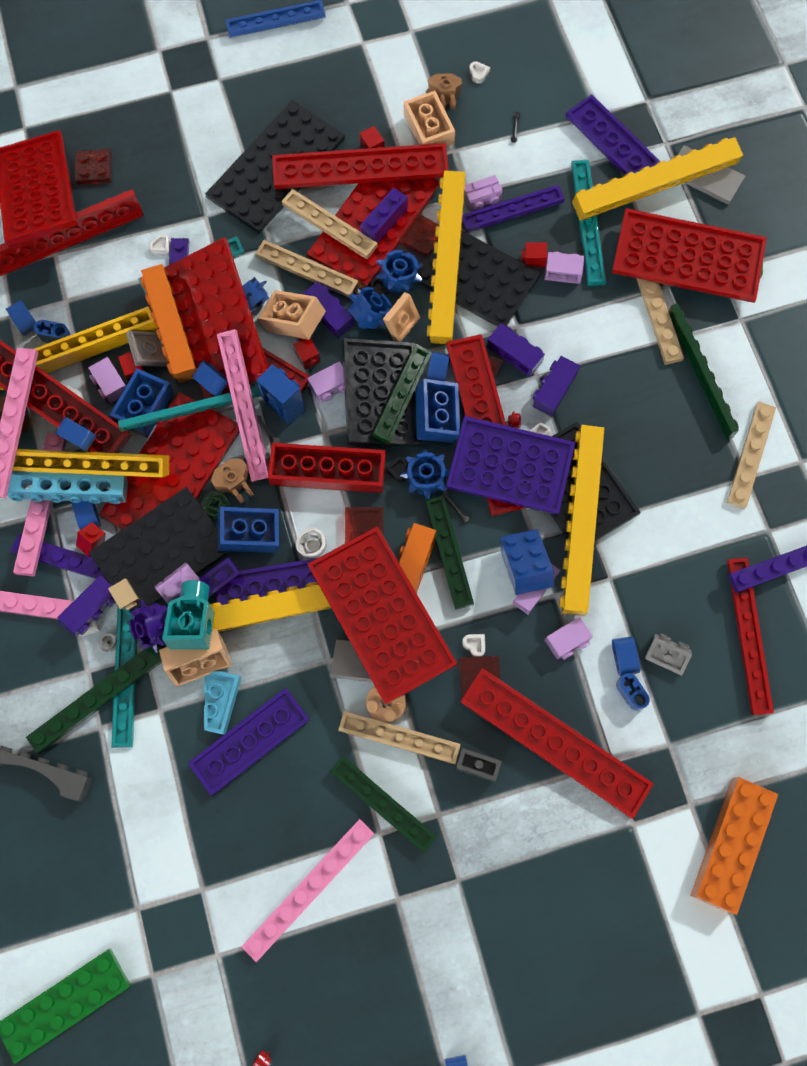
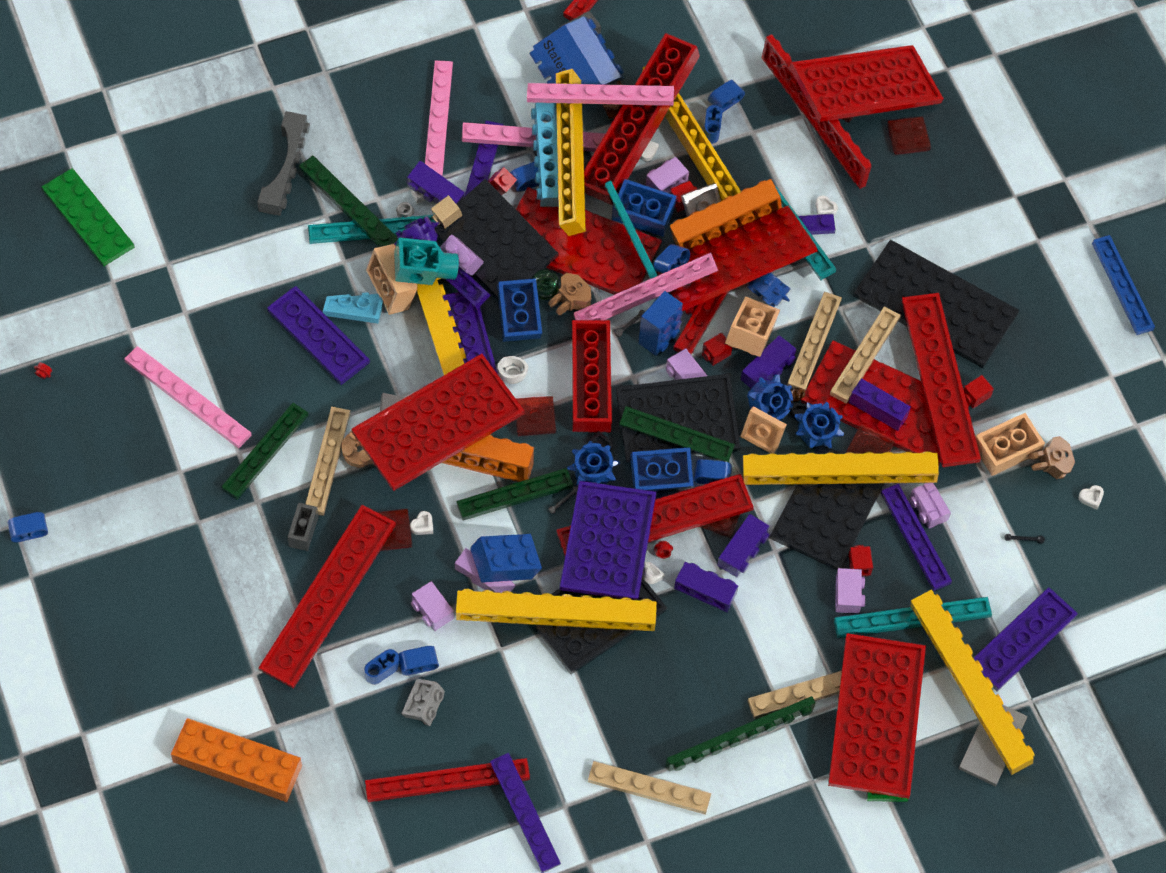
camera: 80 degrees right, 10 degrees down
blue beam [55,417,97,452] -> none

